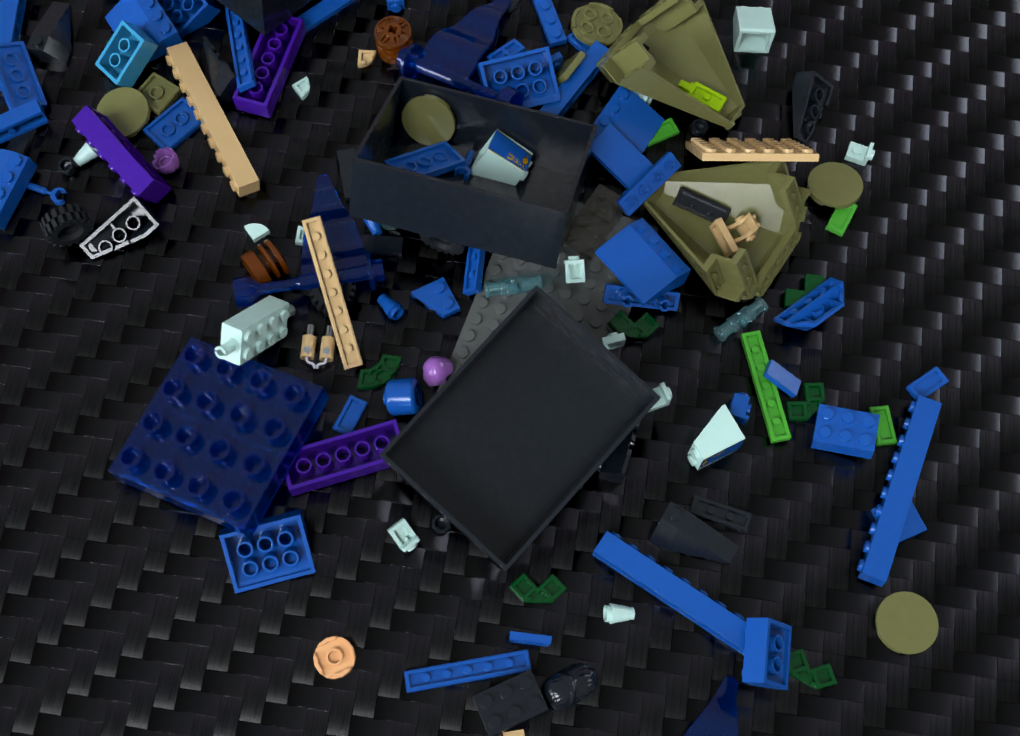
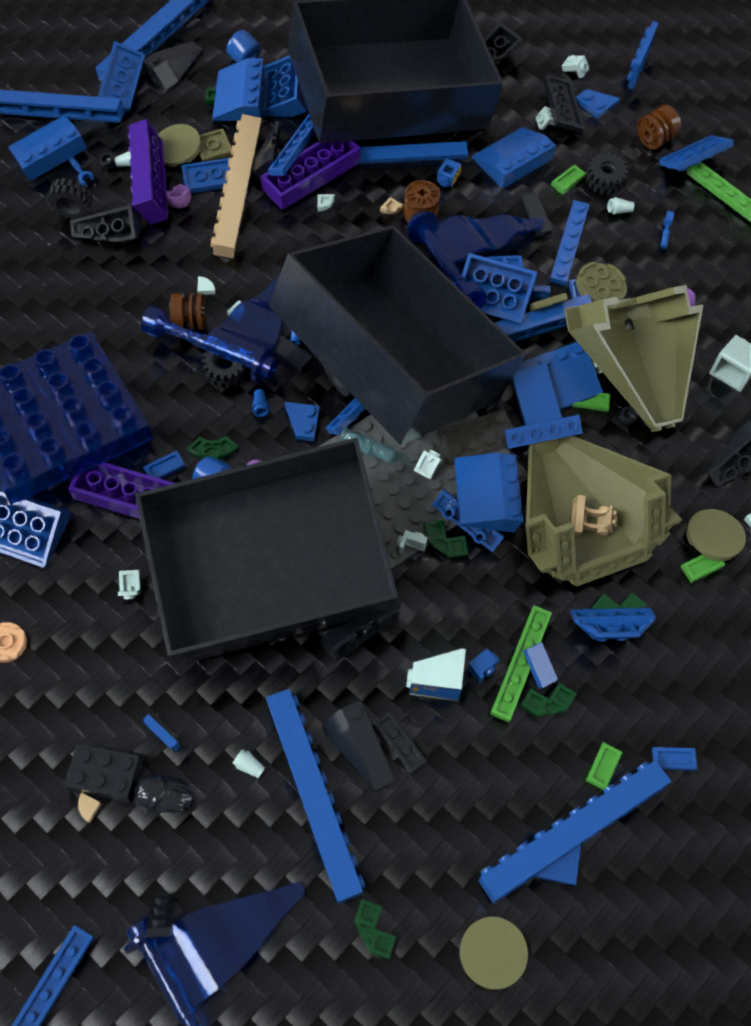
camera: 35 degrees right, 5 degrees down
dark azure brick [95,20,159,88] -> none
light aqua brick [215,295,295,366] -> none
tan piece [300,324,336,369] -> none
tan tile [302,216,363,370] -> none
blue plate [384,141,466,177] -> none
olive tile [402,94,456,146] -> none
blue tile [404,649,532,693] -> none
blue piece [454,150,475,181] -> none
light aqua slope [471,129,533,186] -> none
dark green tile [509,573,567,604] -> none
light aqua bracket [649,382,672,412] -> none
black tile [672,187,731,223] -> none
lime hinge [678,79,727,114] -> none
tan plate [685,137,819,162] -> none
clear light blue piece [713,297,768,342] -> none
blue slope [742,618,792,691] -> none
blue brick [811,404,880,459] -> none

